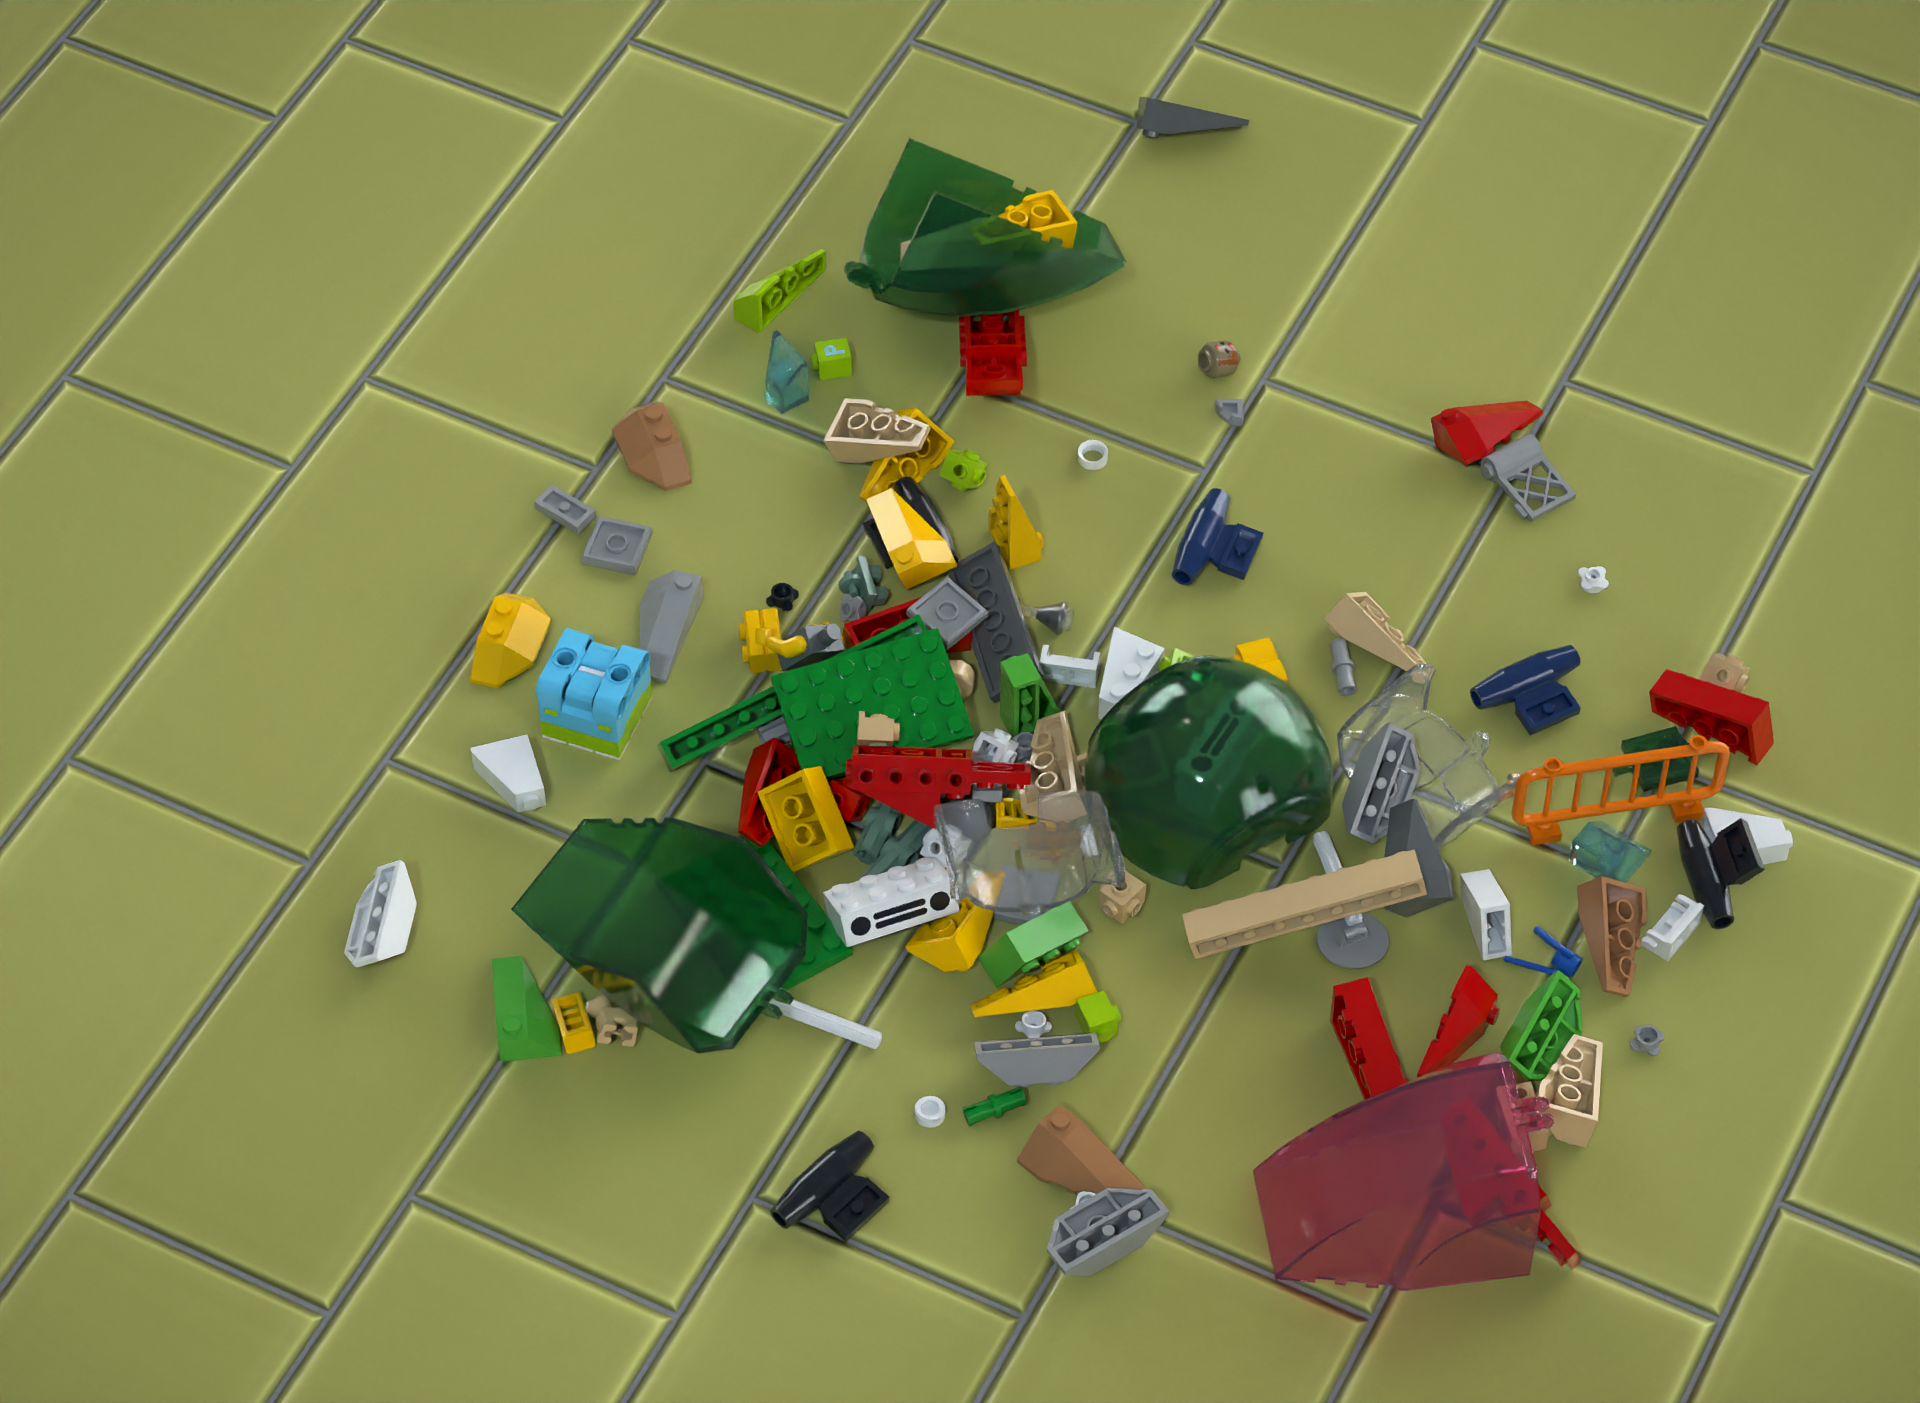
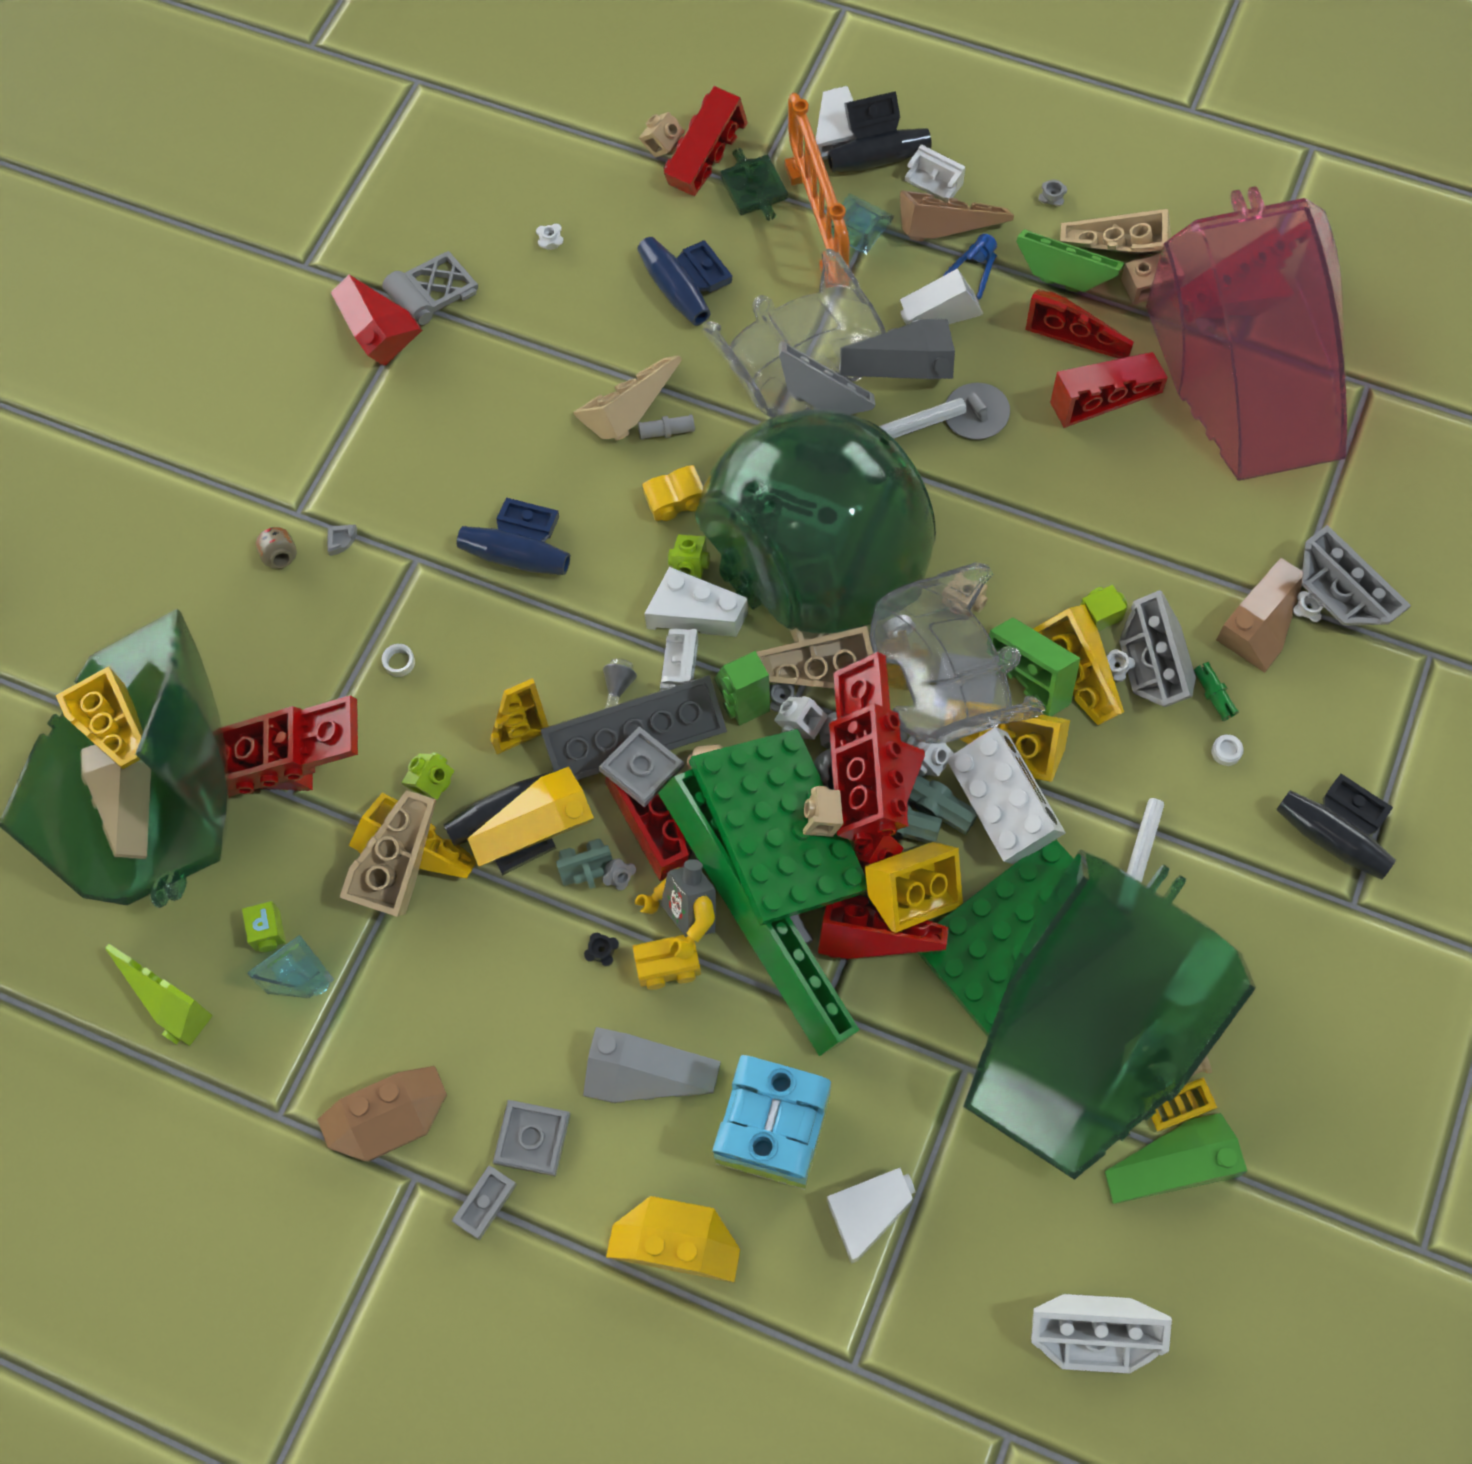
camera: 90 degrees left, 15 degrees up
tan brick [1182,849,1428,959] -> none

